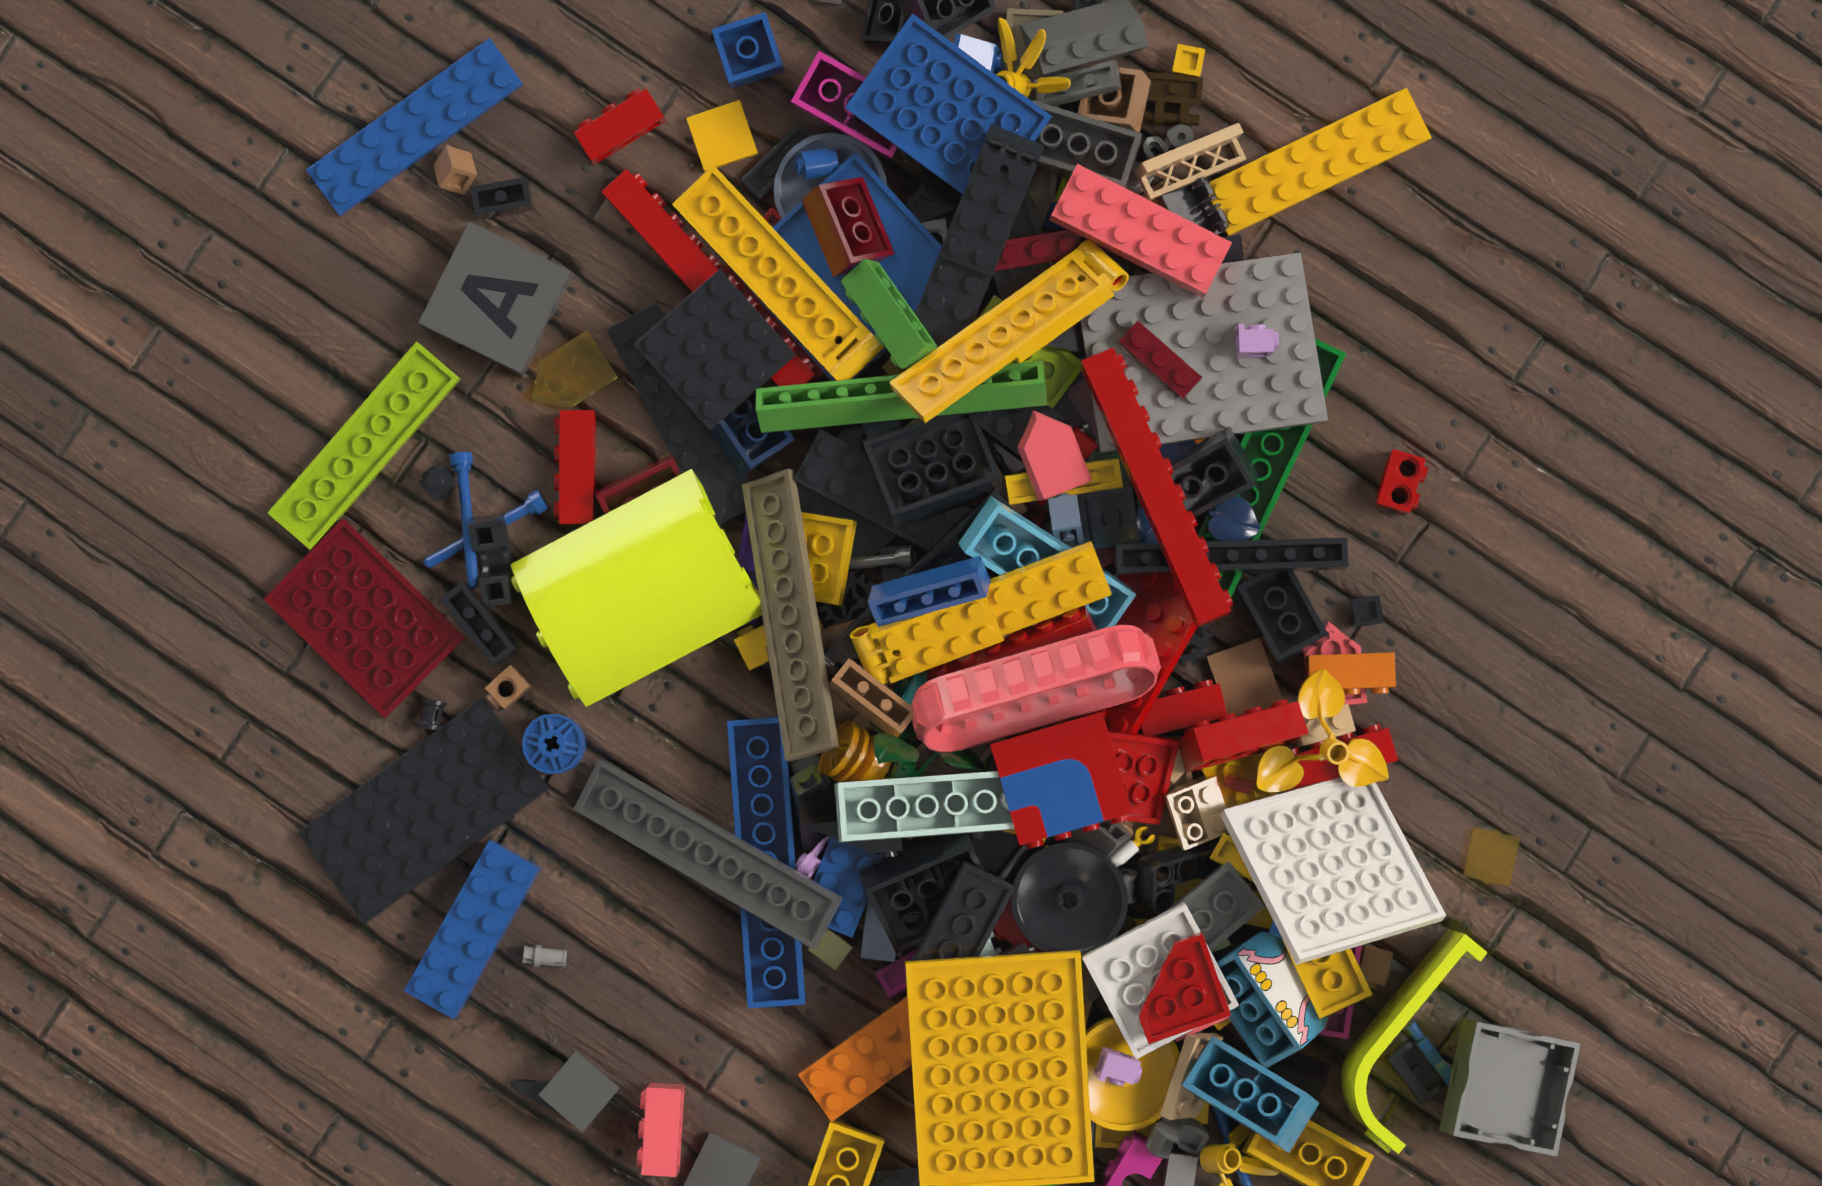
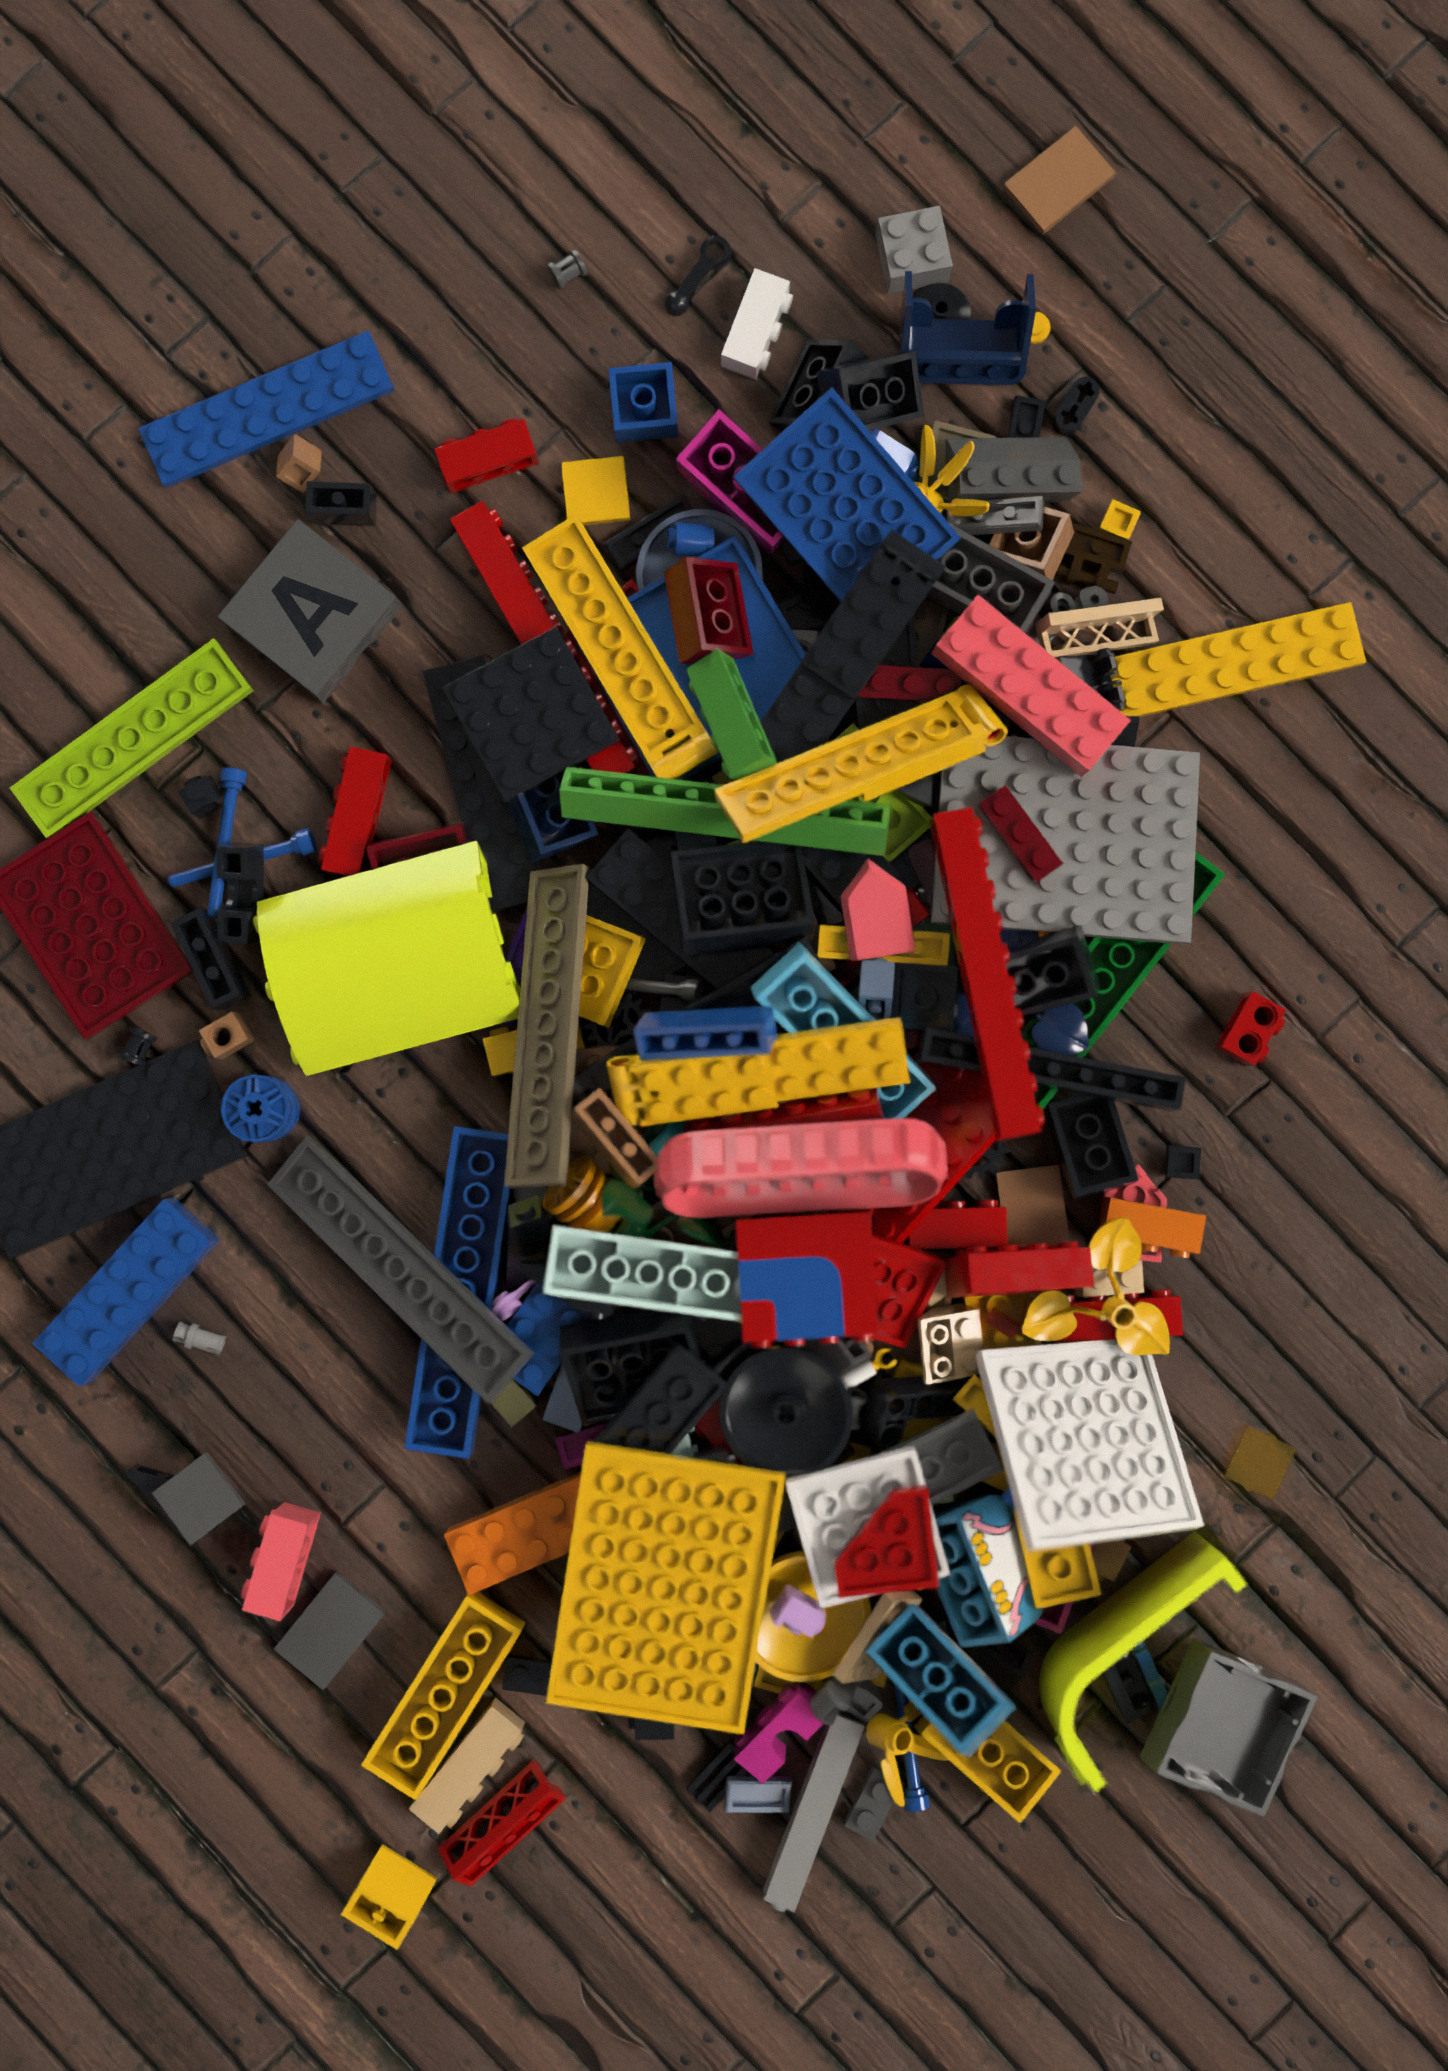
camera: 15 degrees right, 0 degrees up
clear yellow tile [531,330,618,408] -> none
lavender brick [1235,324,1279,358] -> none

